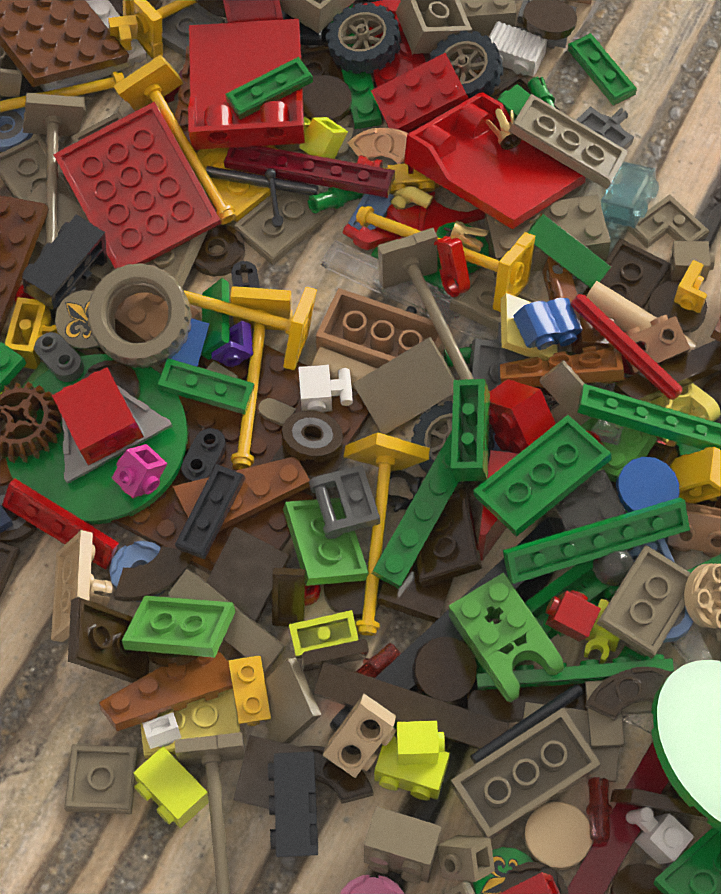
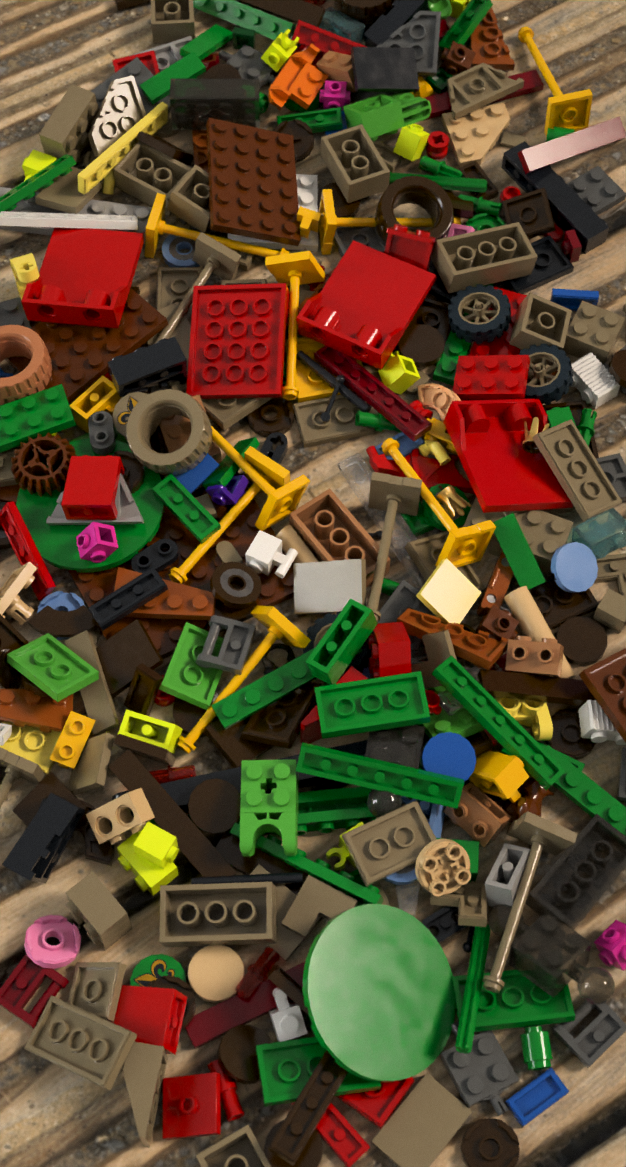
camera: 30 degrees right, 0 degrees up
green tile [225,57,313,120] -> none
red piece [434,236,470,297] -> none
dark tan brick [438,835,495,882] -> none
blue brick [513,298,583,350] -> none
red brick [545,590,601,642] -> none
red axle [571,294,683,400] -> none
dark brown tile [585,667,672,720] -> none
yellow bracket [674,260,707,313] -> none
none -> medium blue tile [550,542,598,593]

